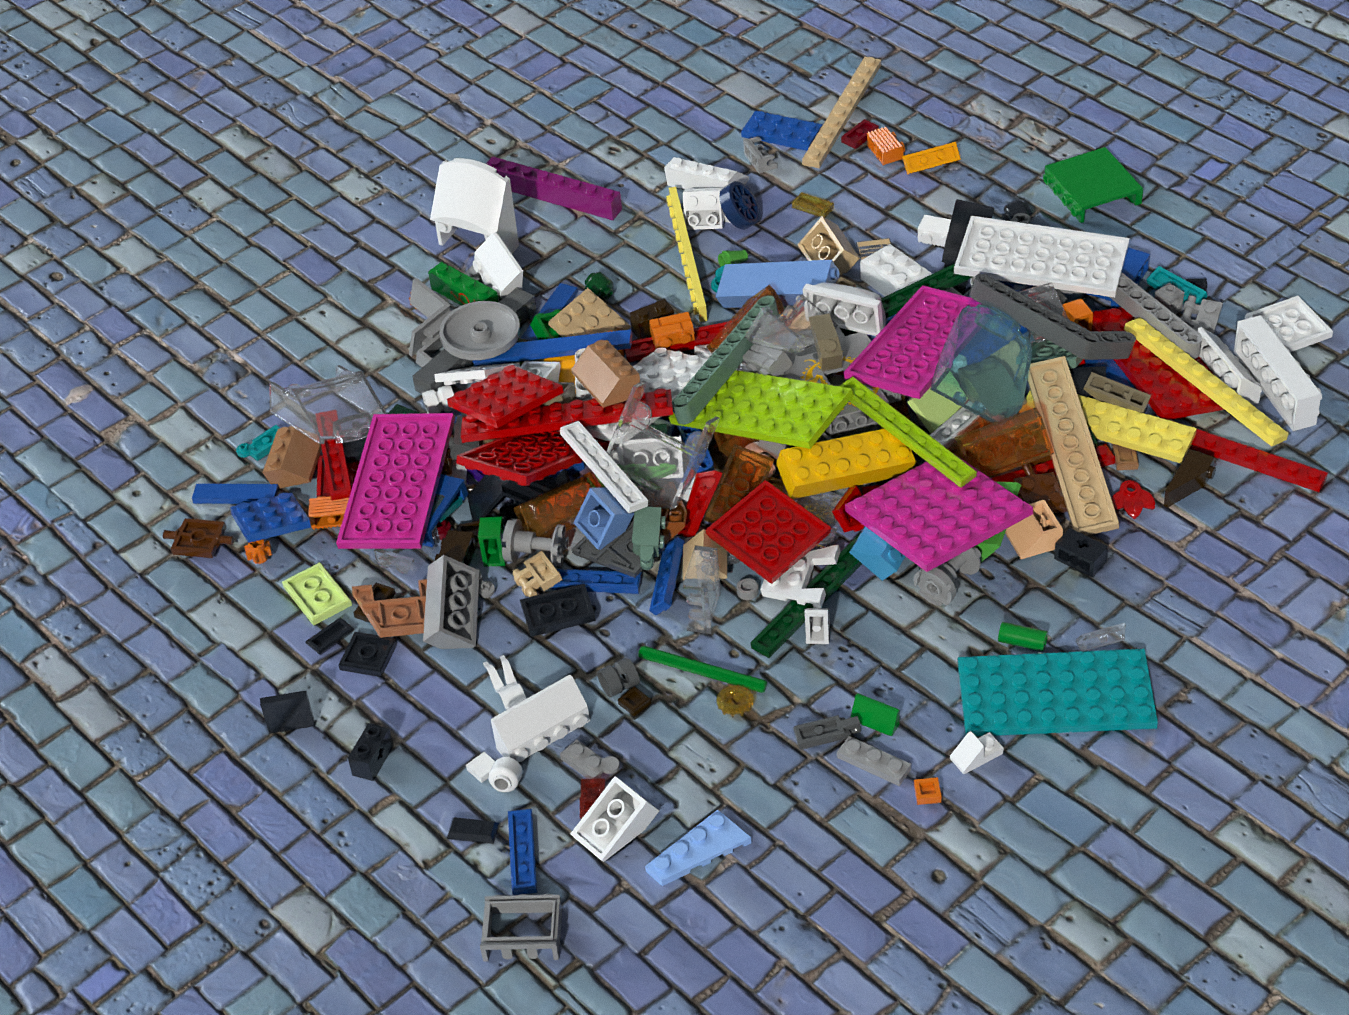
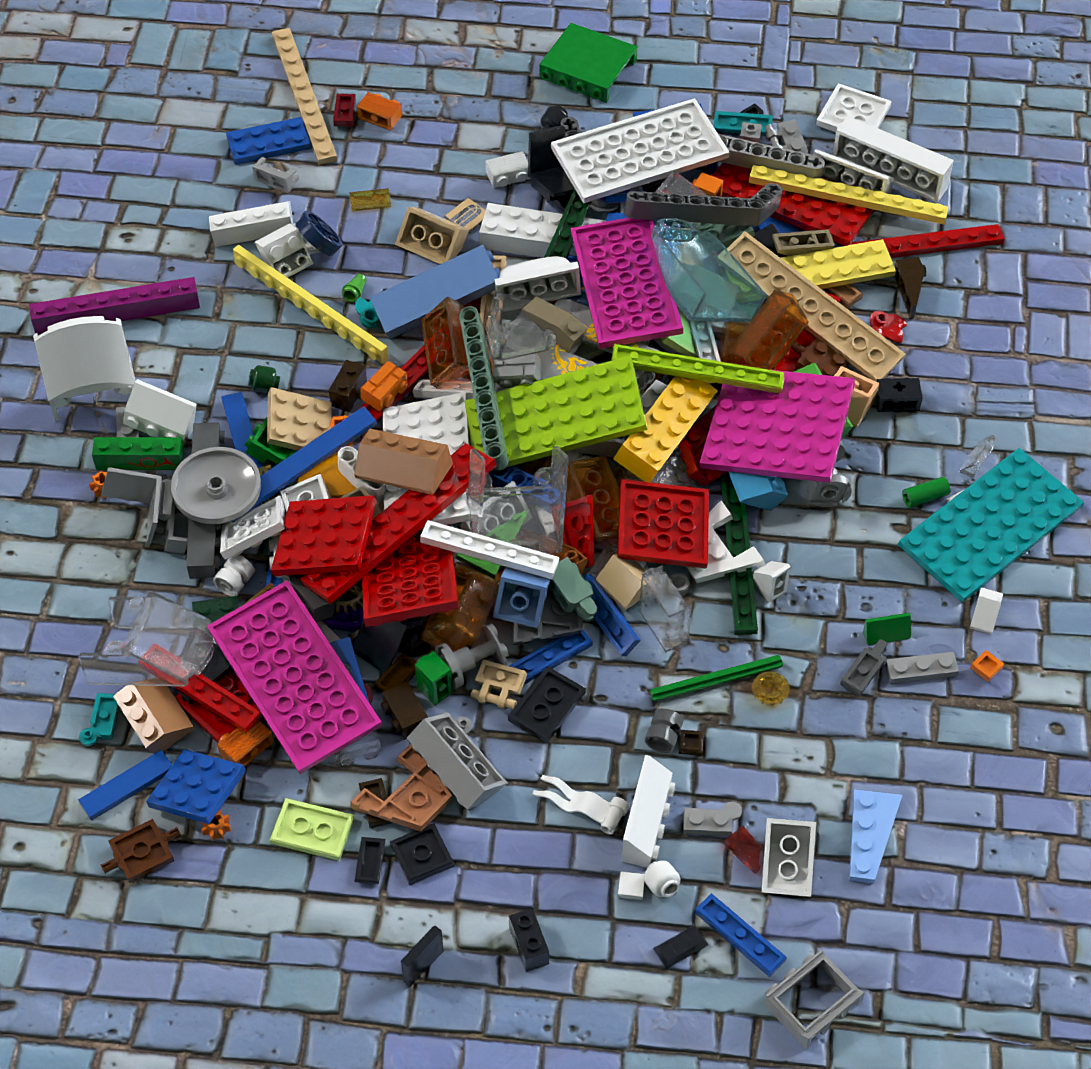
camera: 45 degrees left, 10 degrees up
light orange plate [902,142,961,175] -> none

